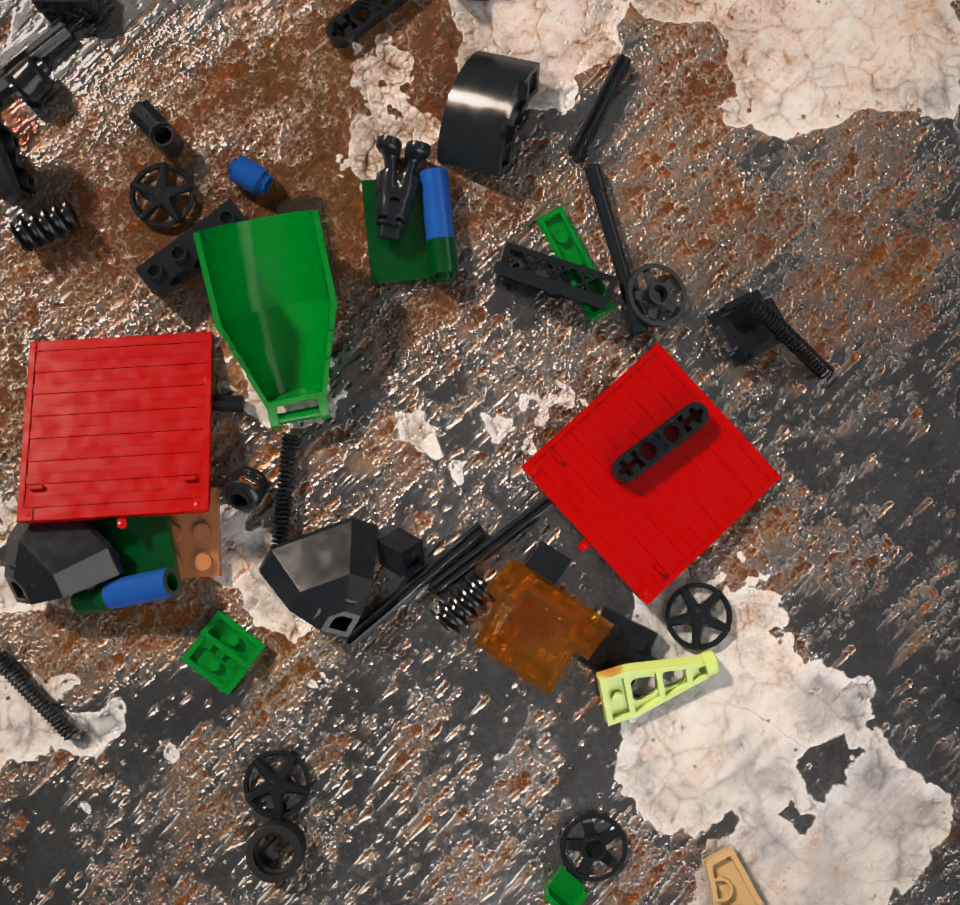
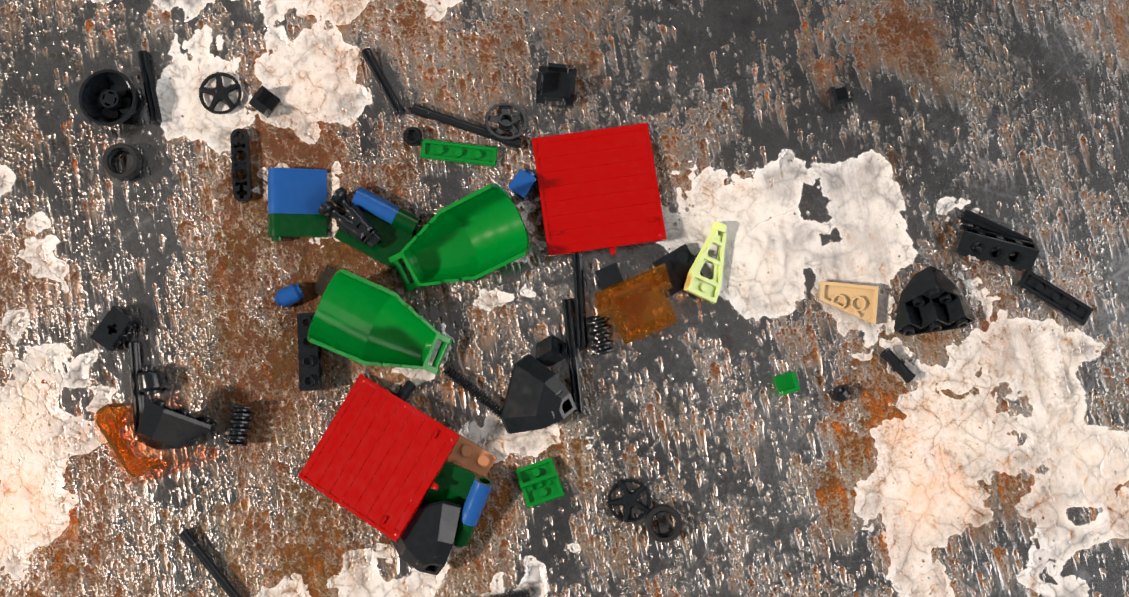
camera: 60 degrees left, 0 degrees up
black piece [129,99,184,158] -> none
black wheel [129,162,195,227] -> none
black head [224,466,269,510] -> none
black panel [437,51,540,177] -> none
black fence [493,242,618,312] -> none
black wheel [560,812,628,882] -> none
black beam [610,402,709,483] -> none
black wheel [665,583,732,650] -> none
black piece [751,298,834,380] -> none
none -> blue door [268,168,327,242]
none -> green windscreen [388,183,530,292]
none -> black plate [403,127,423,146]
none -> blue brick [508,168,537,201]

